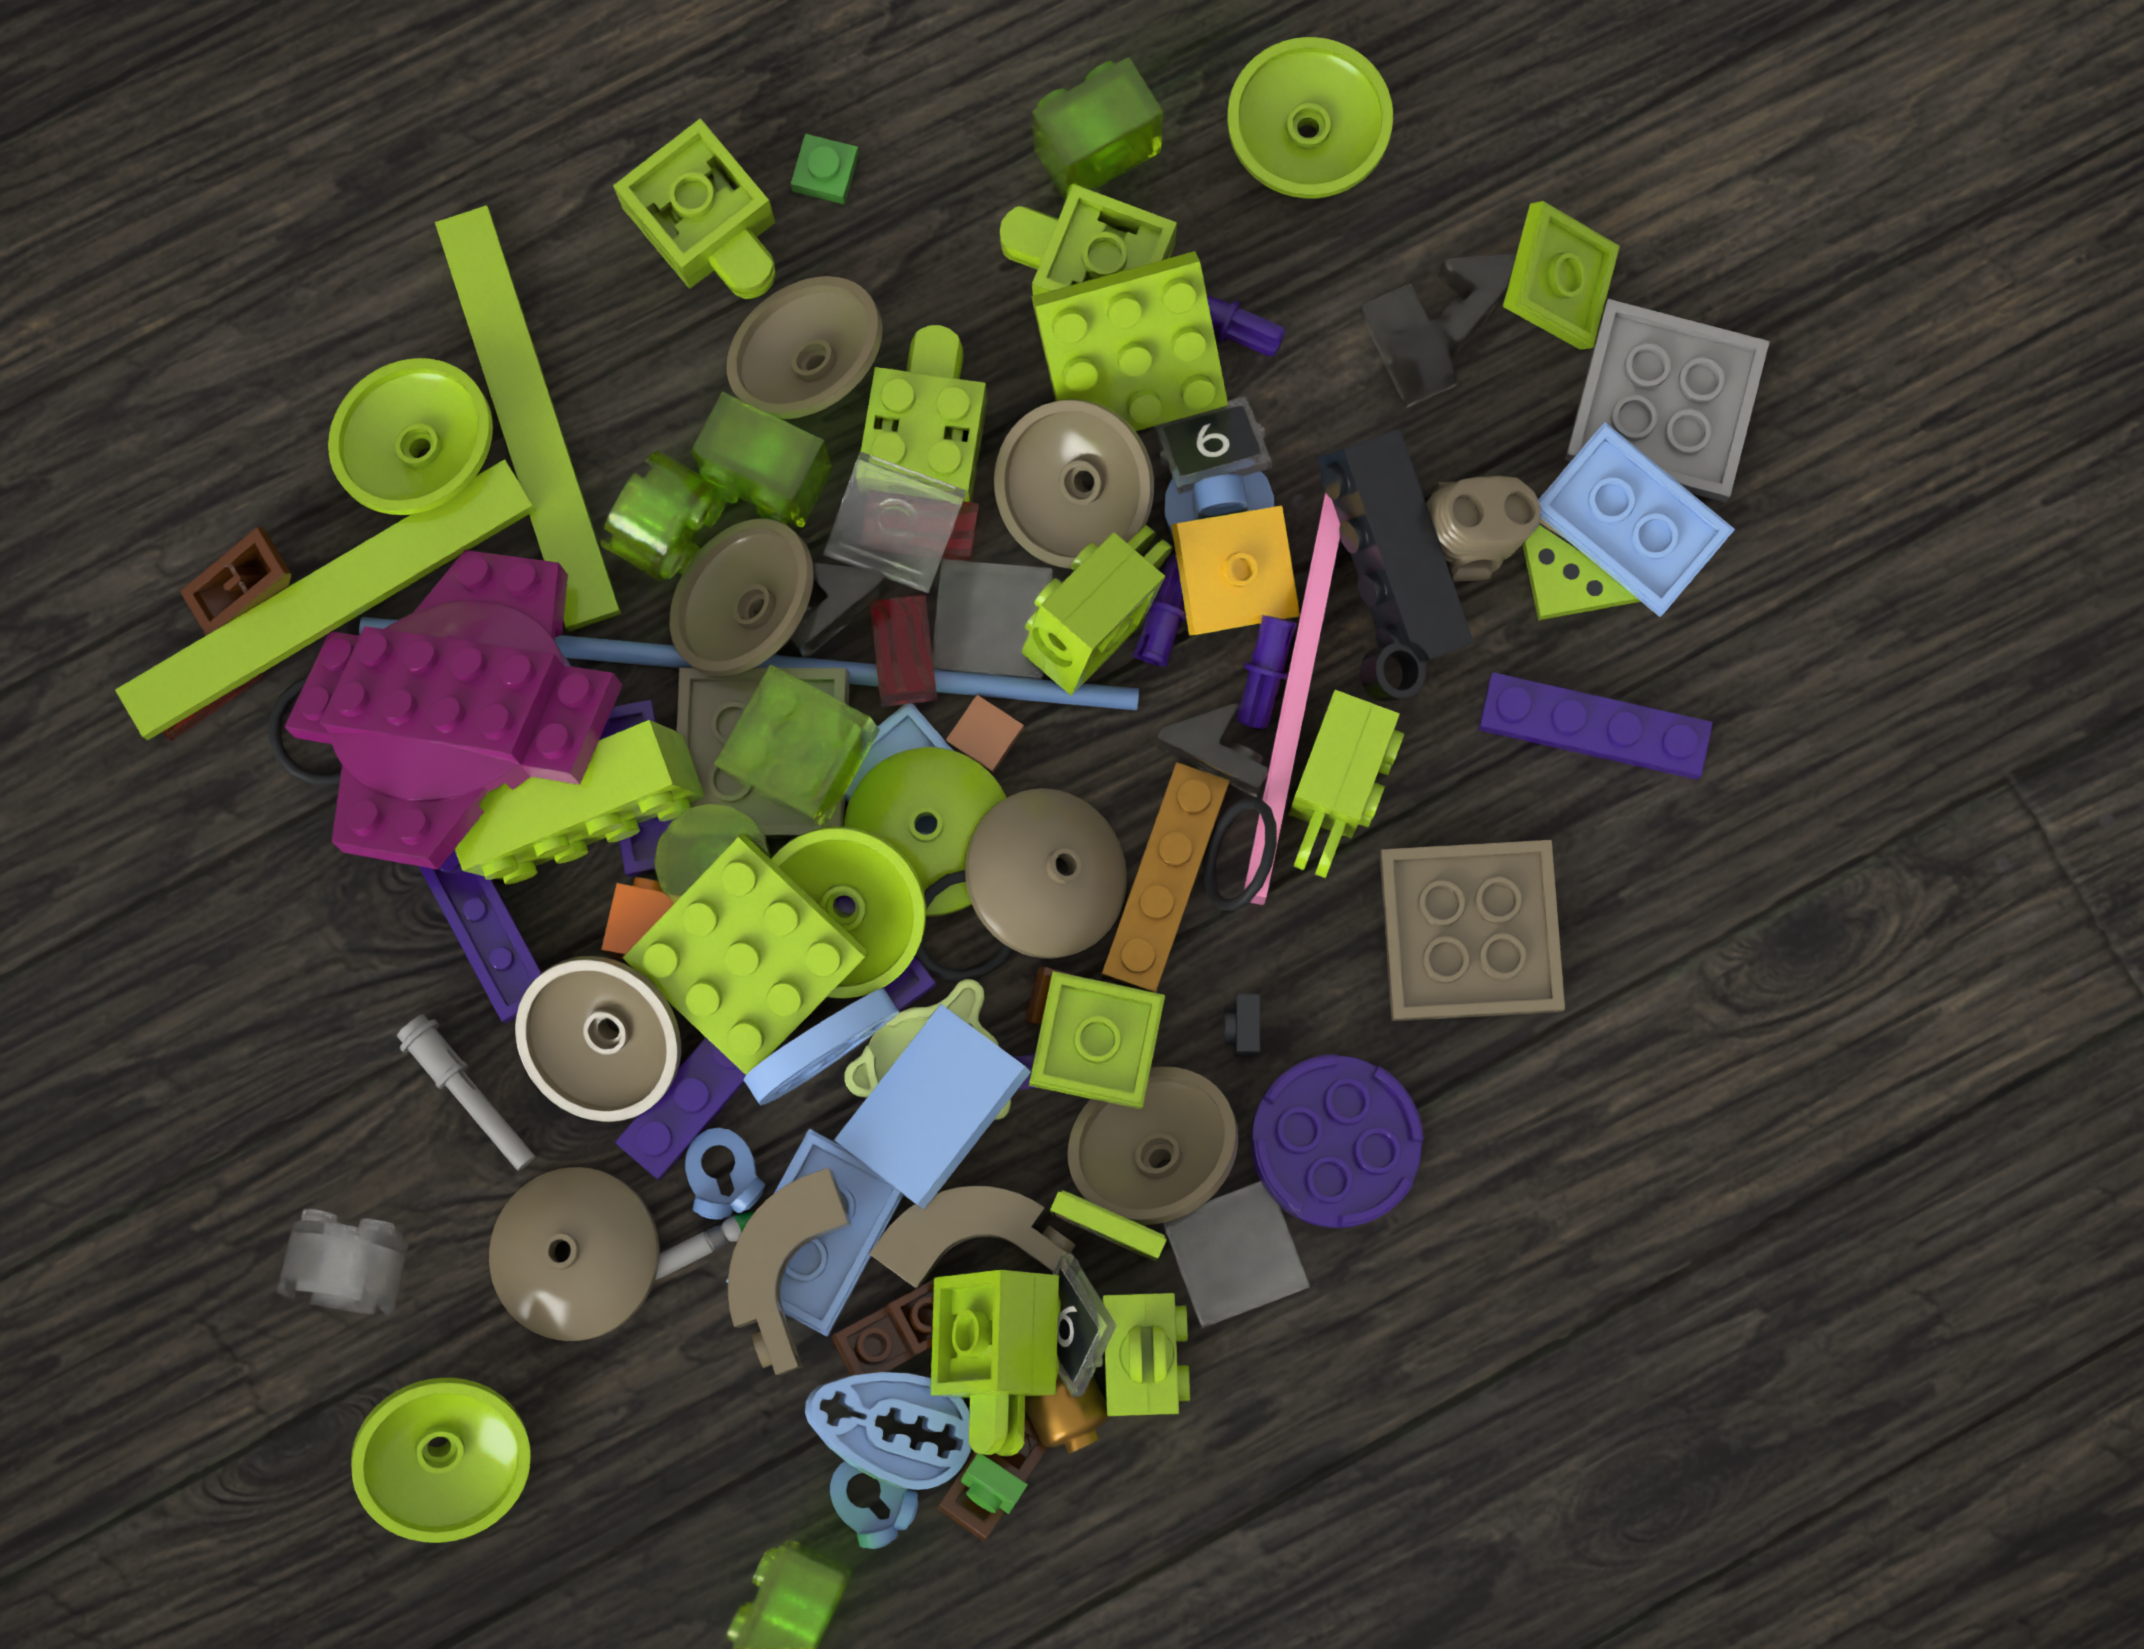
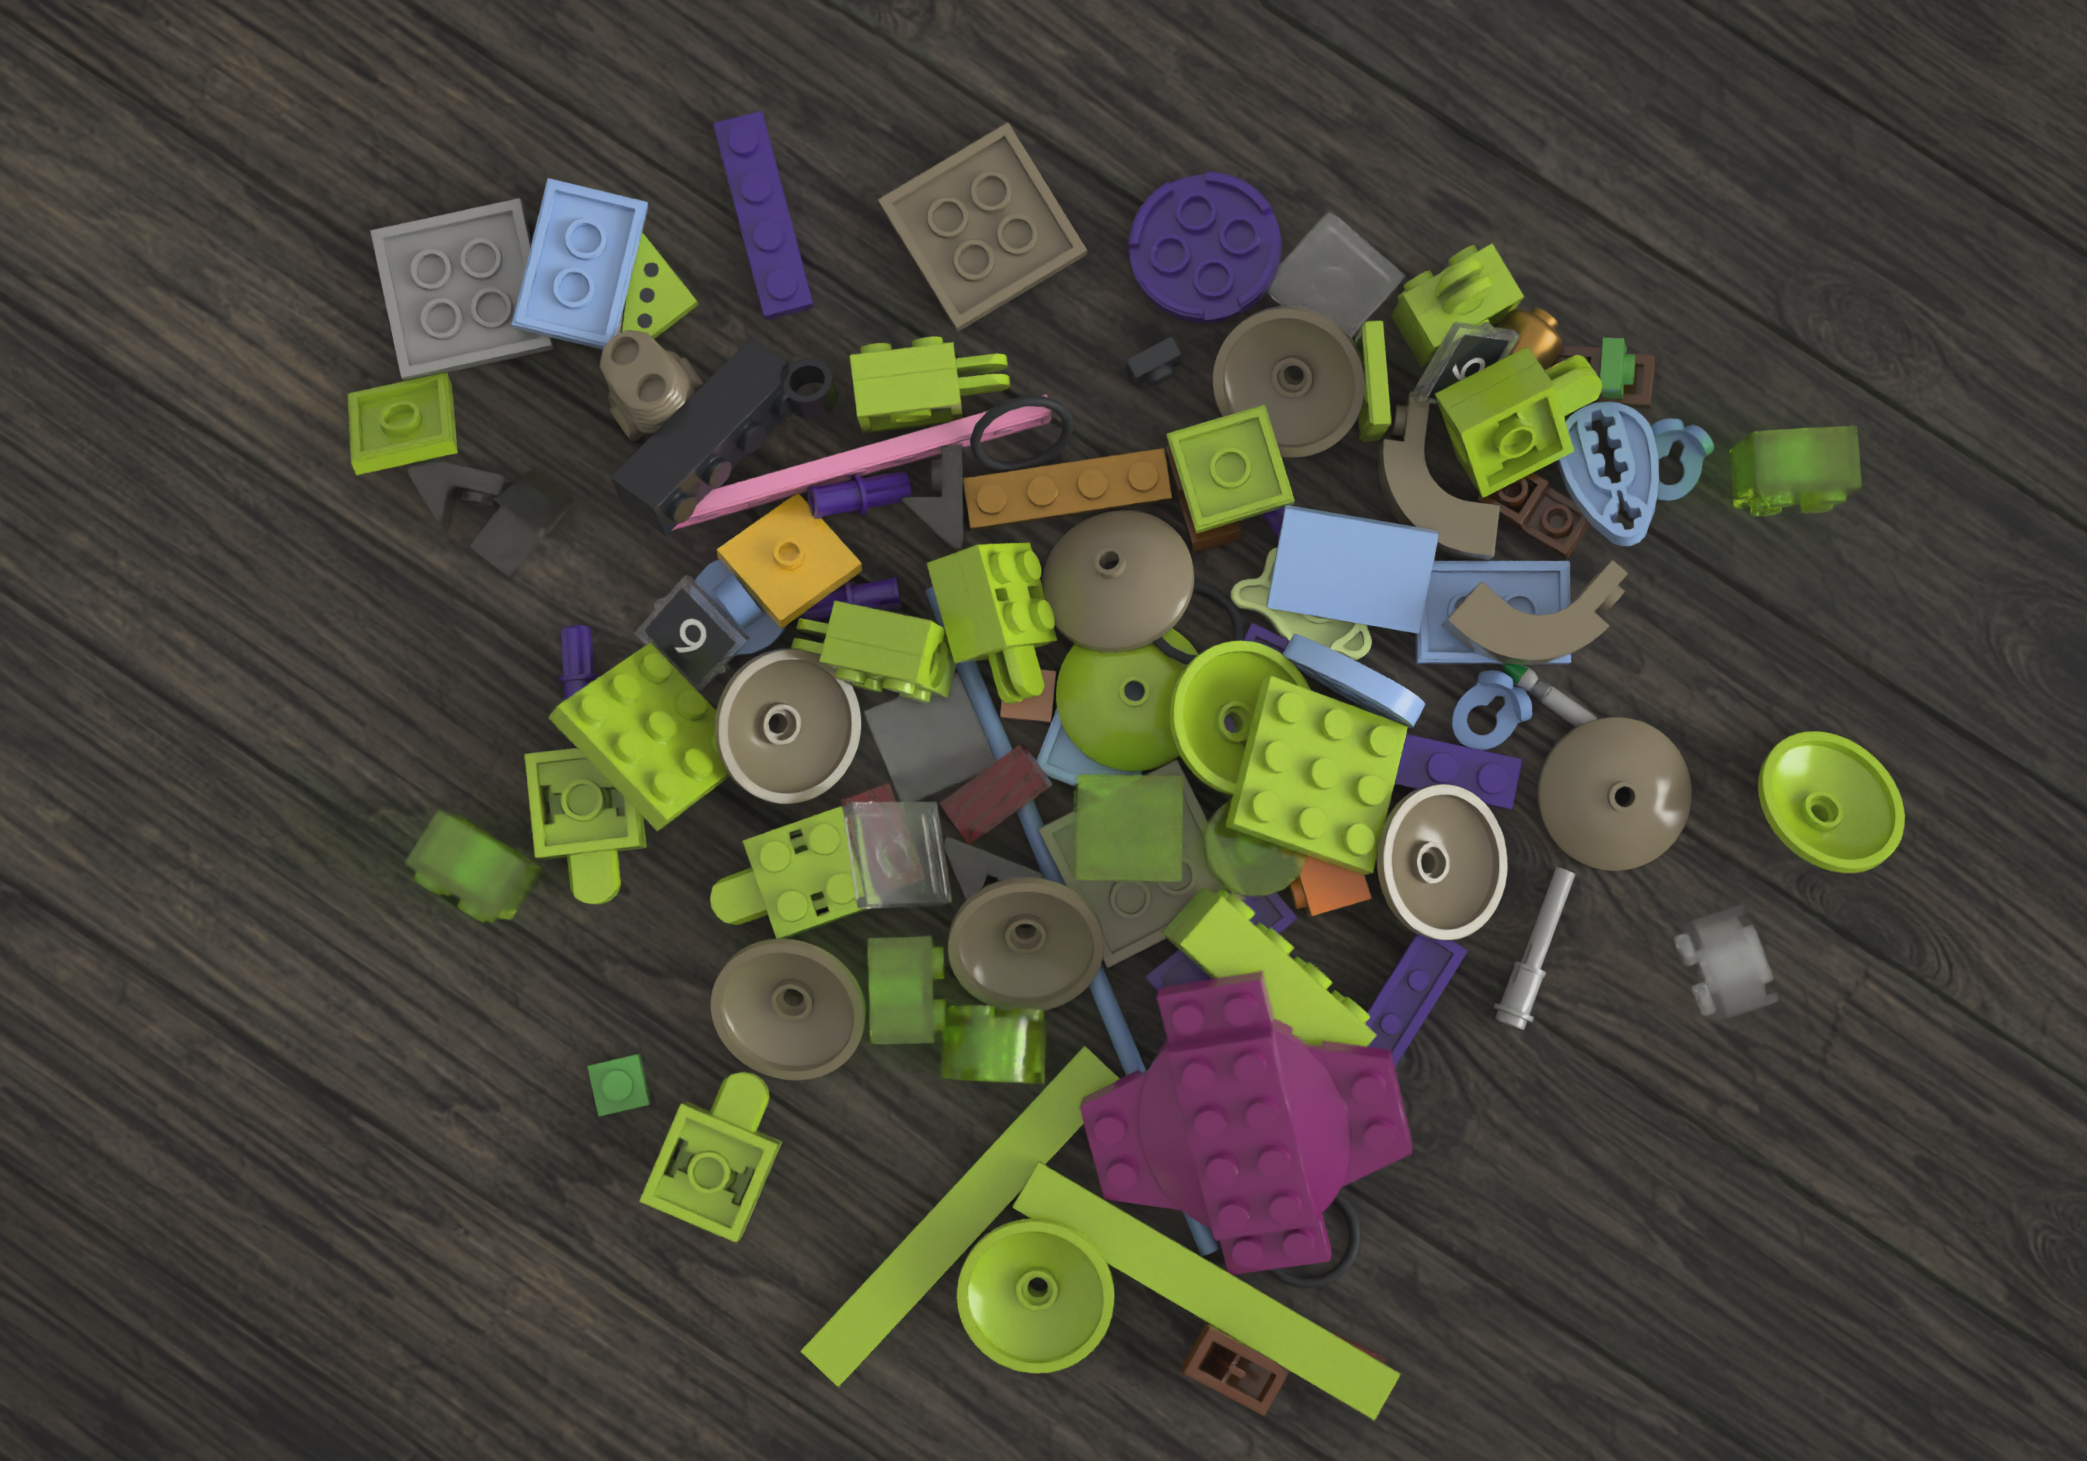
camera: 125 degrees left, 5 degrees up
lime dish [1227,37,1393,198] -> none
none -> lime brick [927,543,1057,705]

